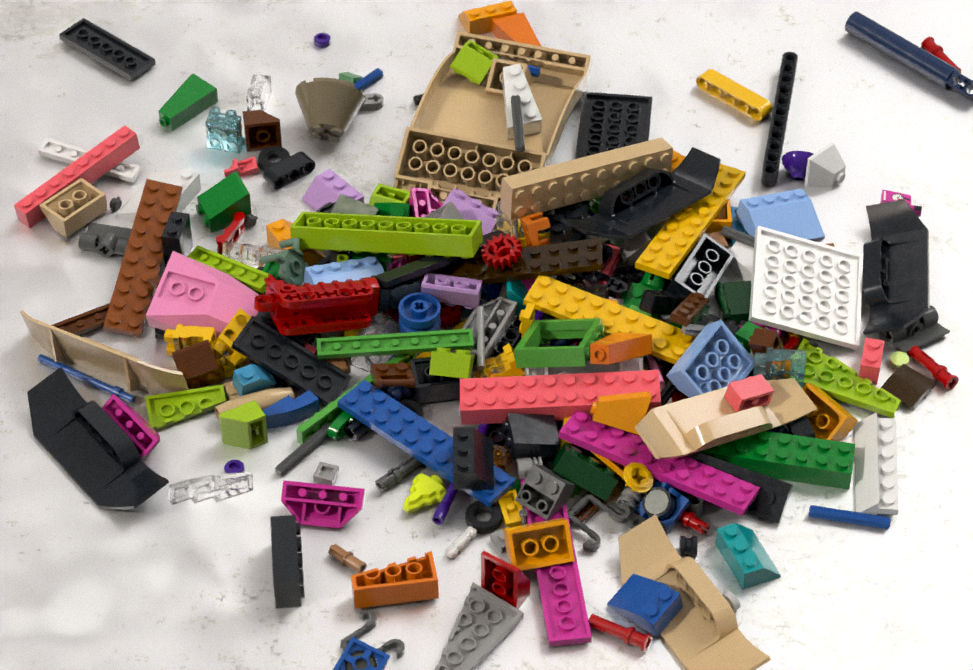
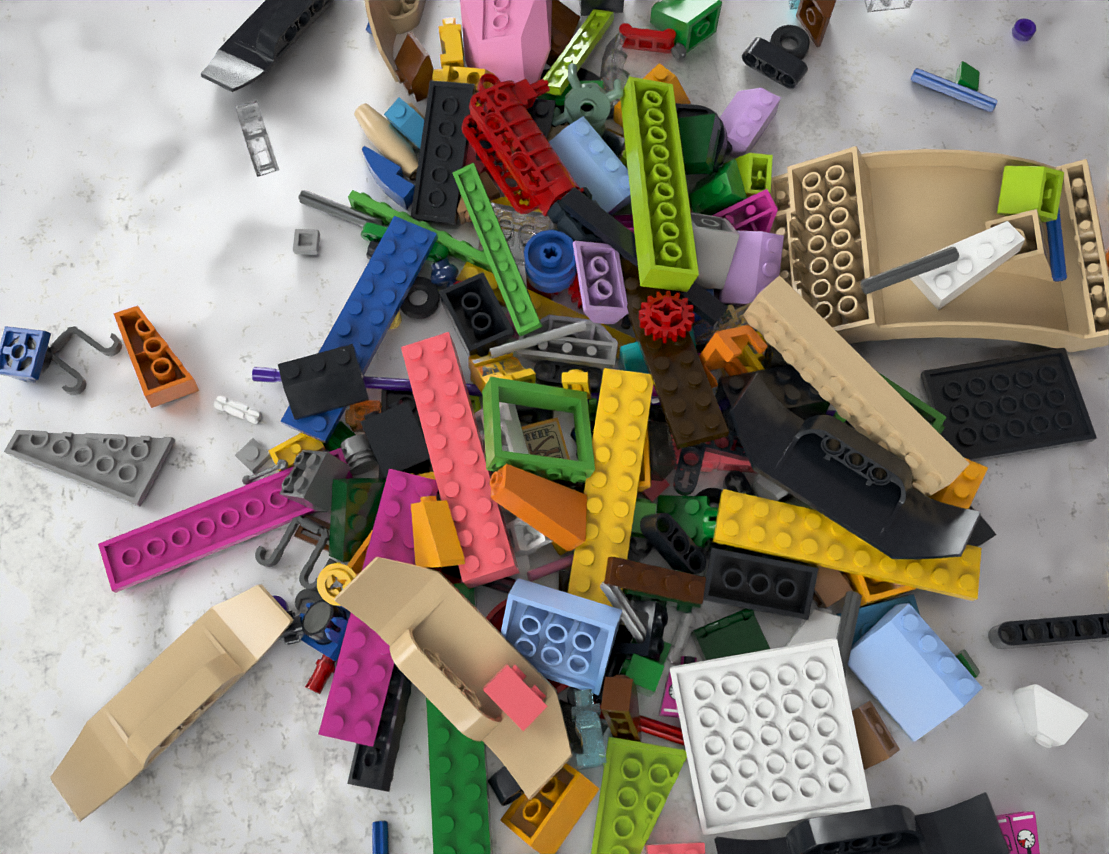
camera: 75 degrees right, 25 degrees up
dark pink wedge [102,394,160,458] -> none
lime wing [145,385,226,431] -> none
lime slope [219,400,268,449] -> none
coral slope [224,156,260,177] -> none
dark purple tile [224,460,245,480] -> none
black brick [270,515,305,609] -> none
dark pink wedge [281,480,365,529] -> none
dark tan cone [295,78,366,142] -> none
medium nougat axle [328,544,367,574] -> none
light grey beam [359,93,384,111] -> none
reddish brown plate [370,362,415,389] -> none
dark grey pin [375,456,423,492] -> none
neon yellow rock [403,473,446,513] -> none
lime slope [429,347,475,379] -> none
black tyre [465,500,502,534] -> none
red slope [481,551,530,609] -> none
light orange slope [503,518,575,571] -> none
red pin [588,614,652,652] -> none
blue slope [607,574,683,637] -> none
black wheel [679,536,698,557] -> none
teal slope [715,523,781,590] -> none
white tile [722,590,740,612] -> none
dark purple piece [782,151,813,181] -> none

